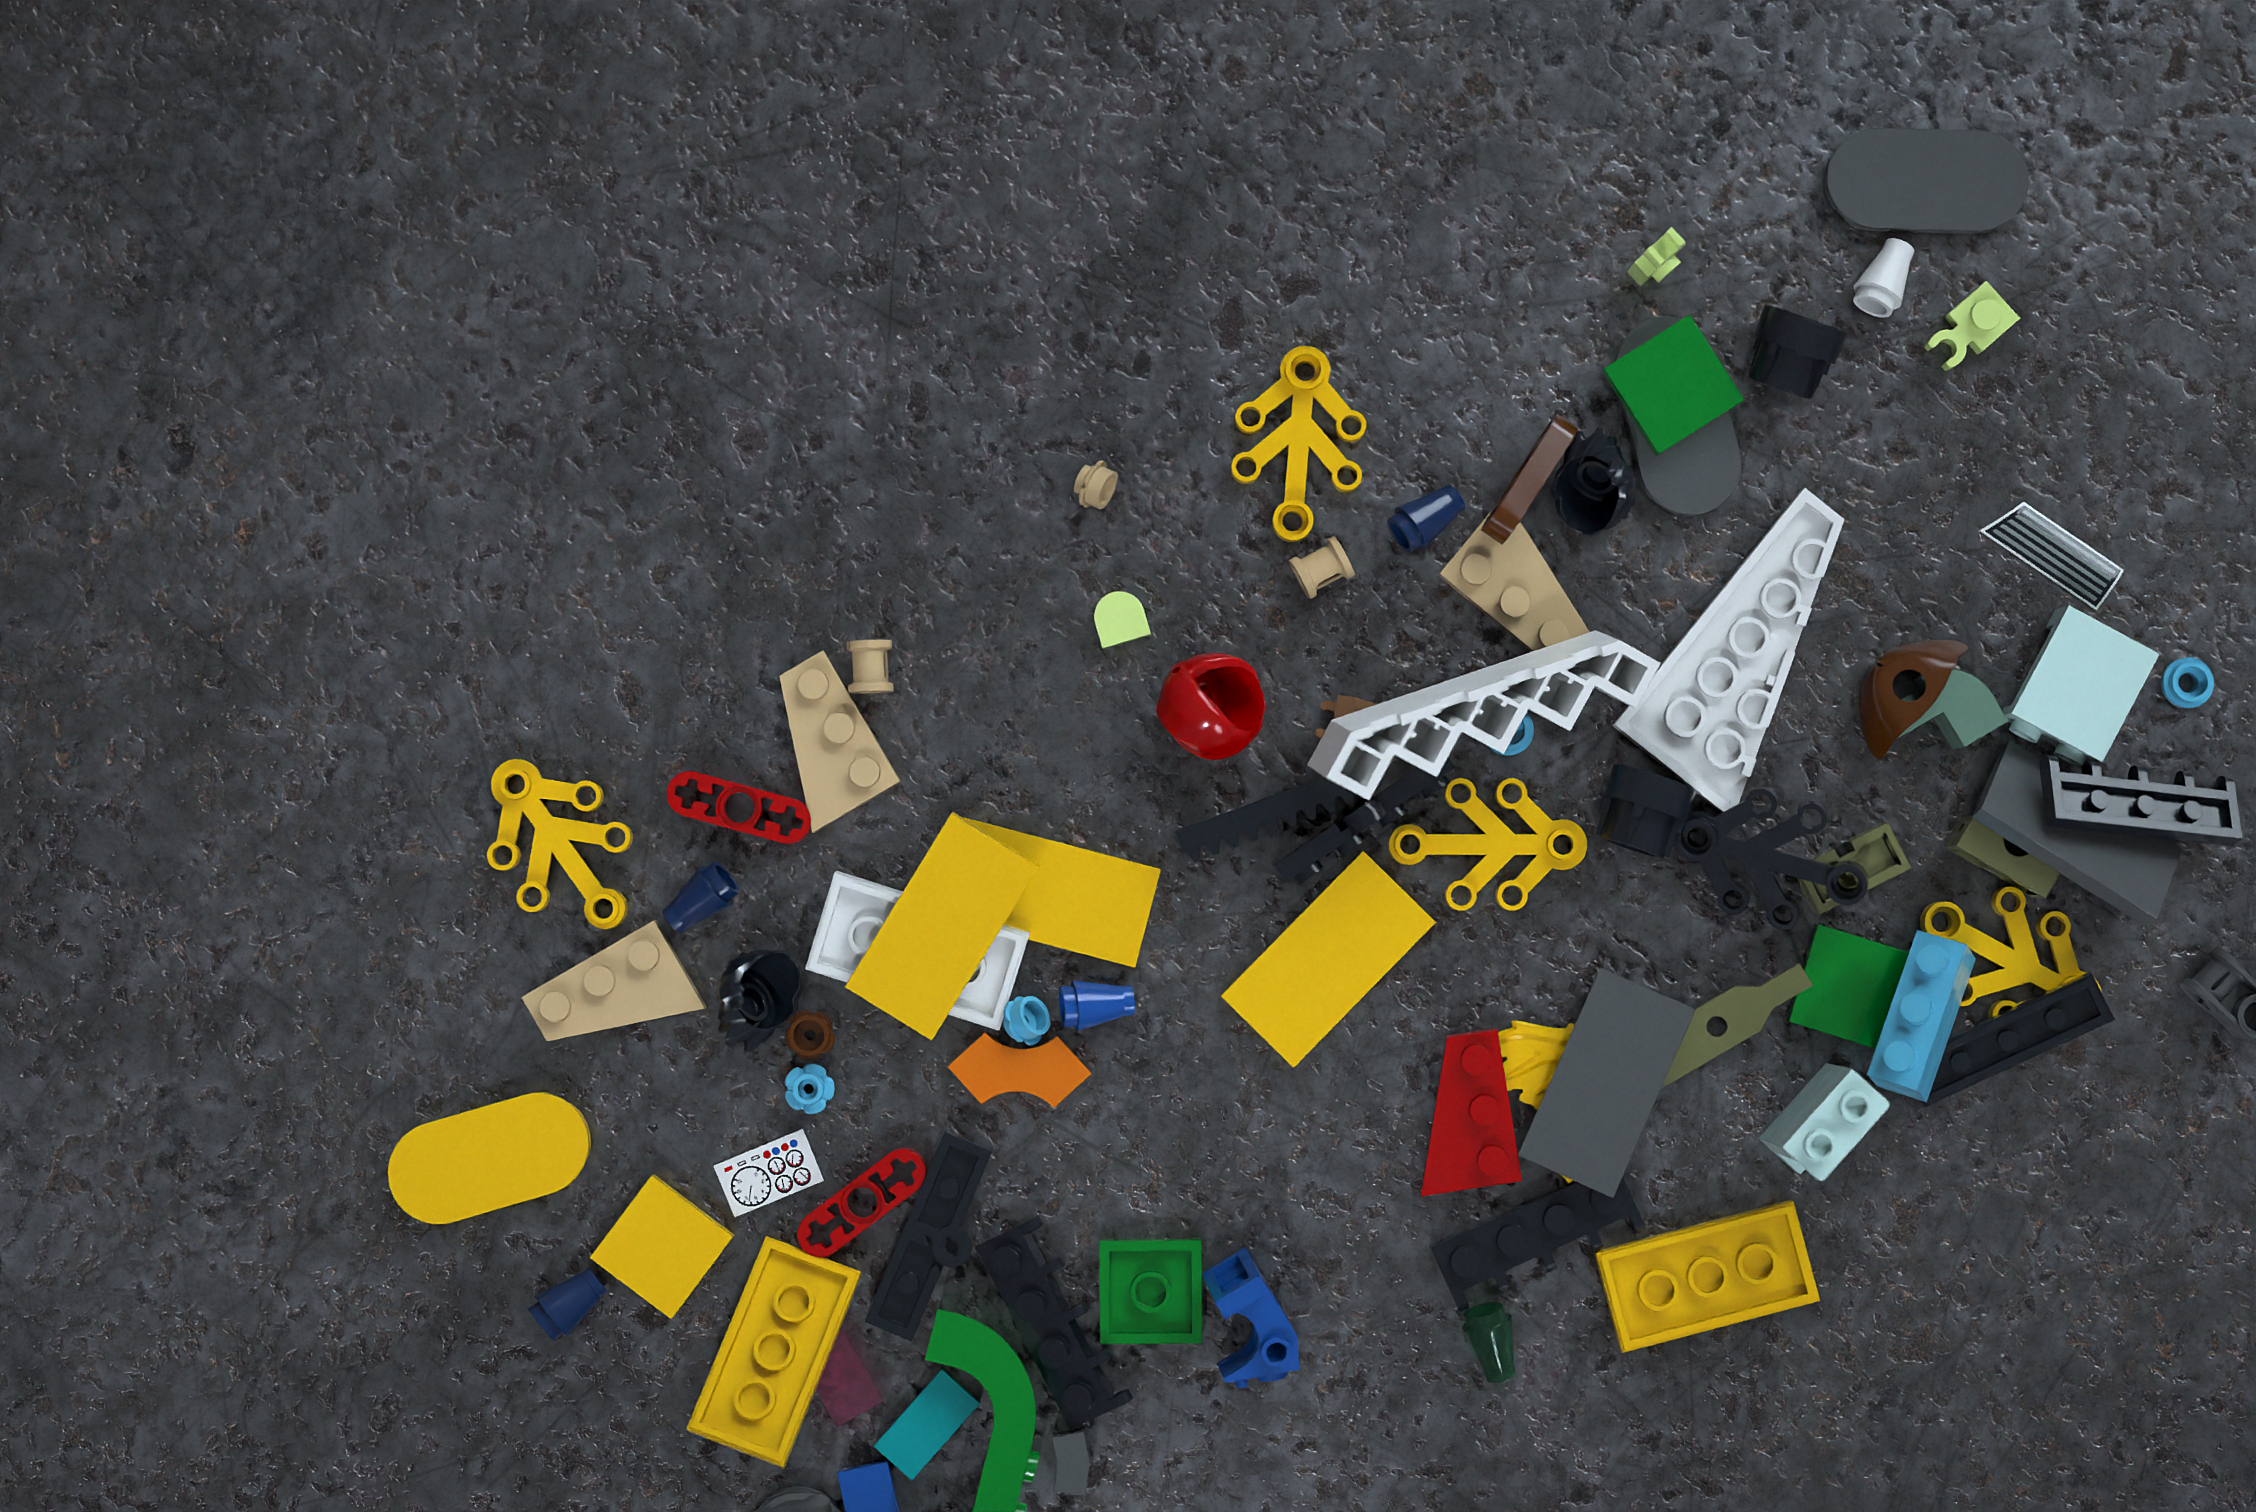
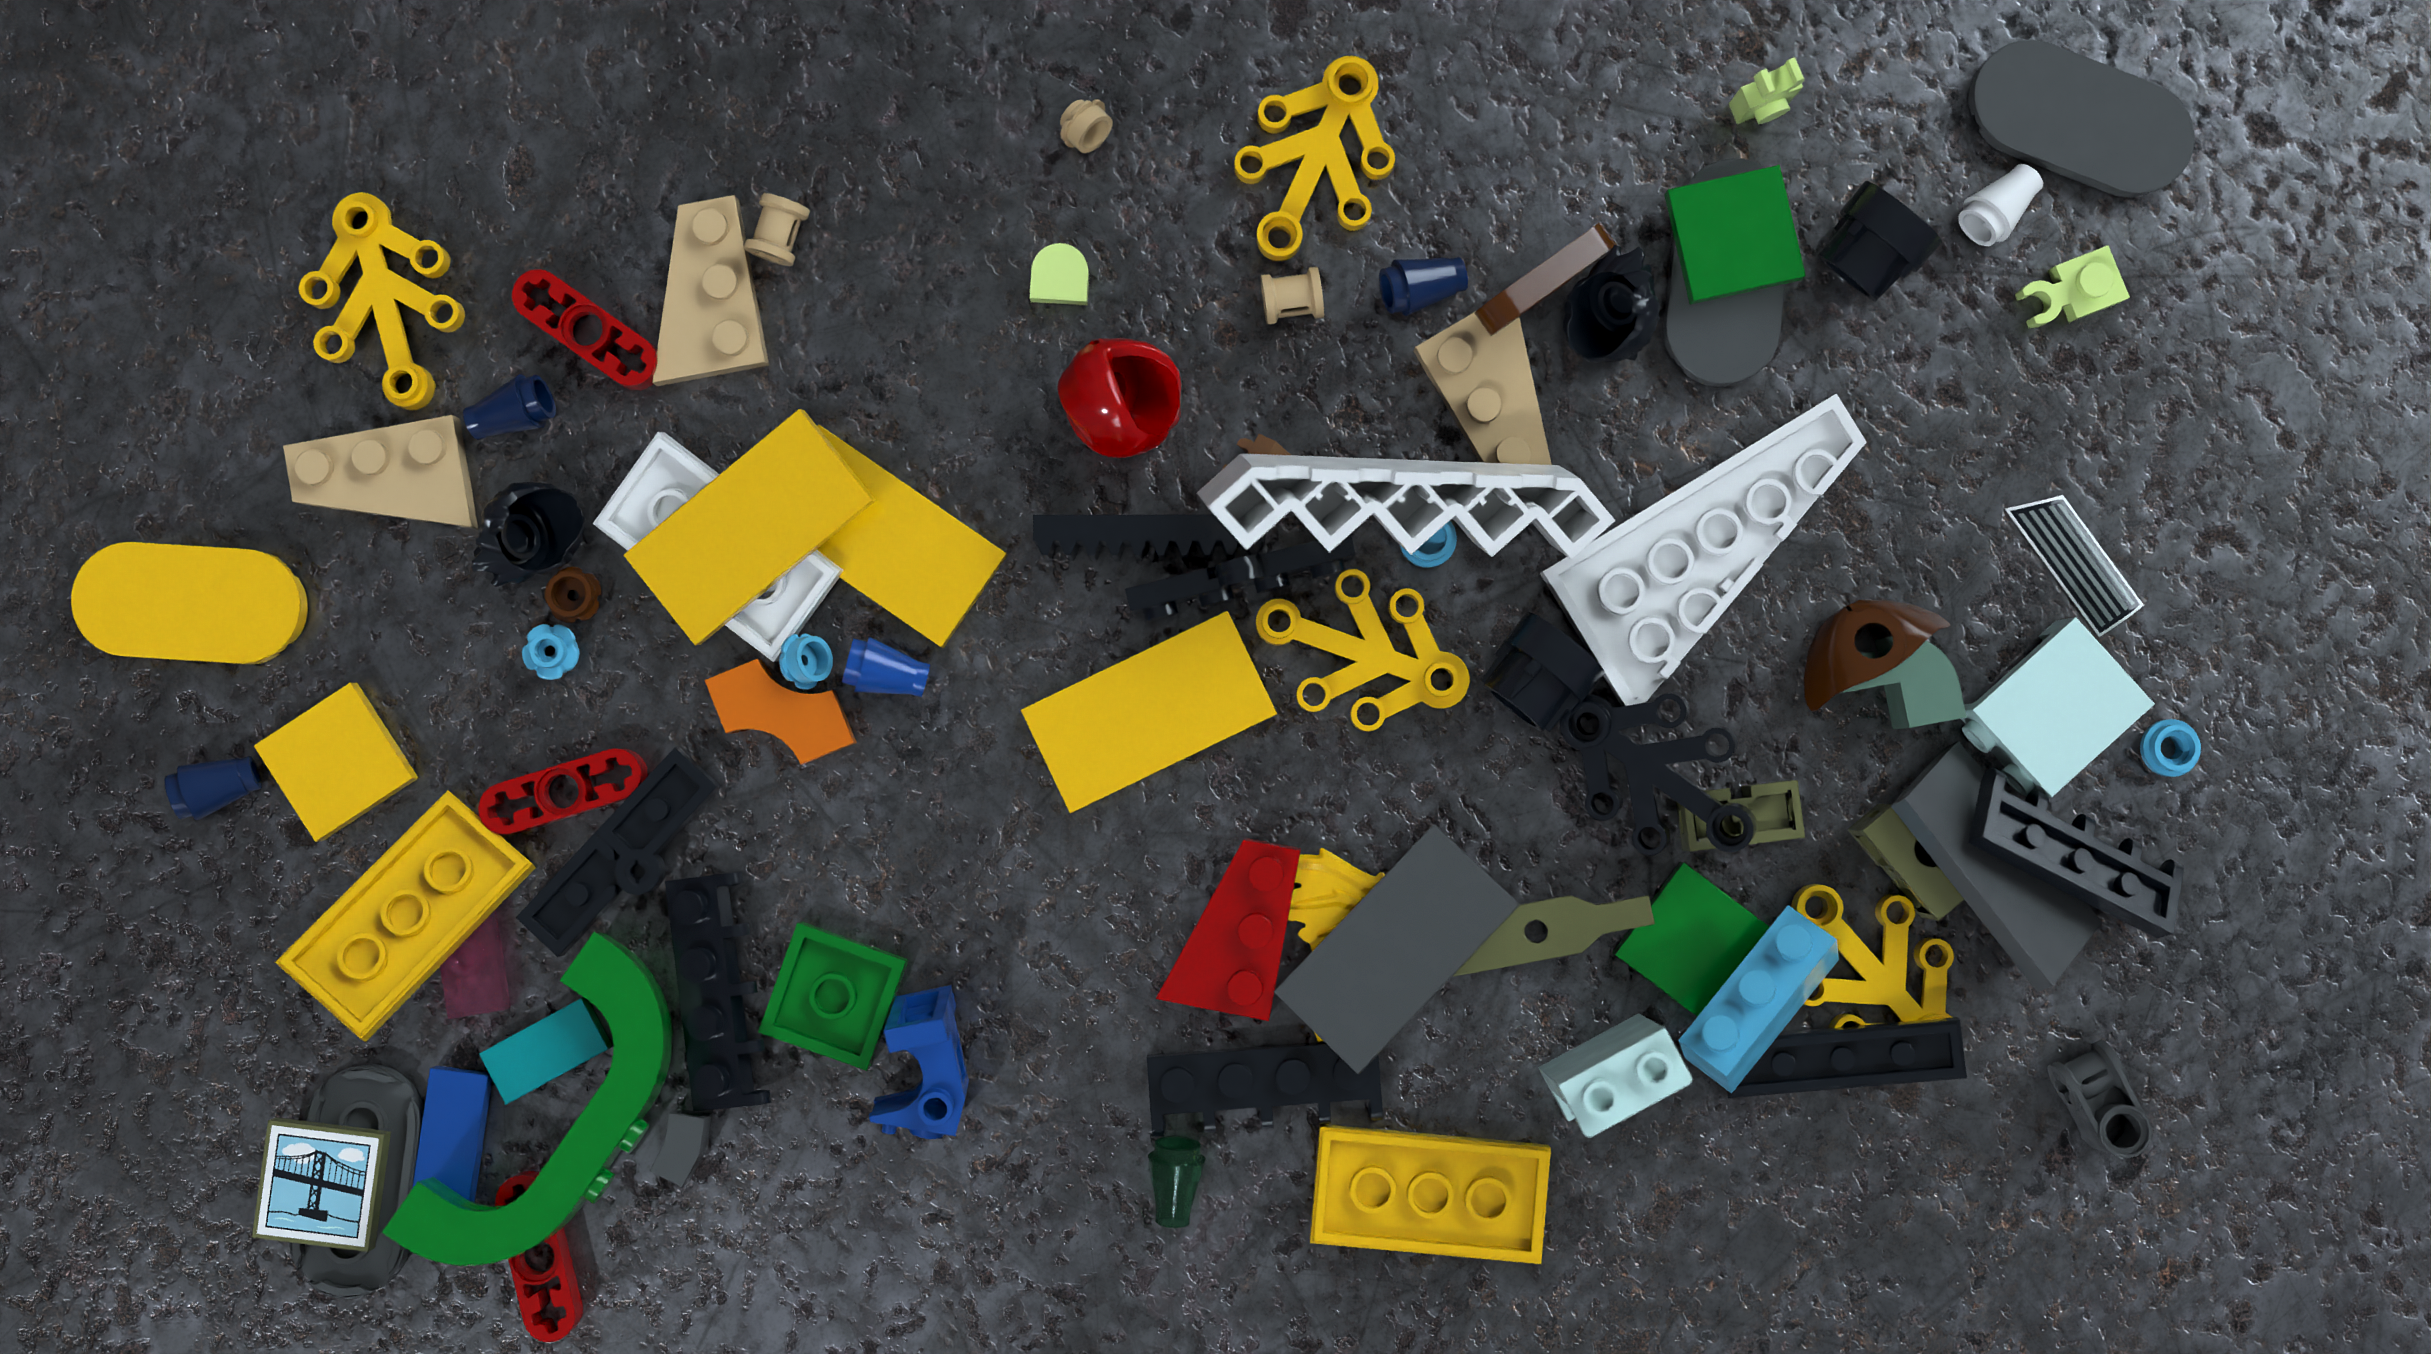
camera: 20 degrees right, 0 degrees up
white sticker [714,1129,824,1218] -> none

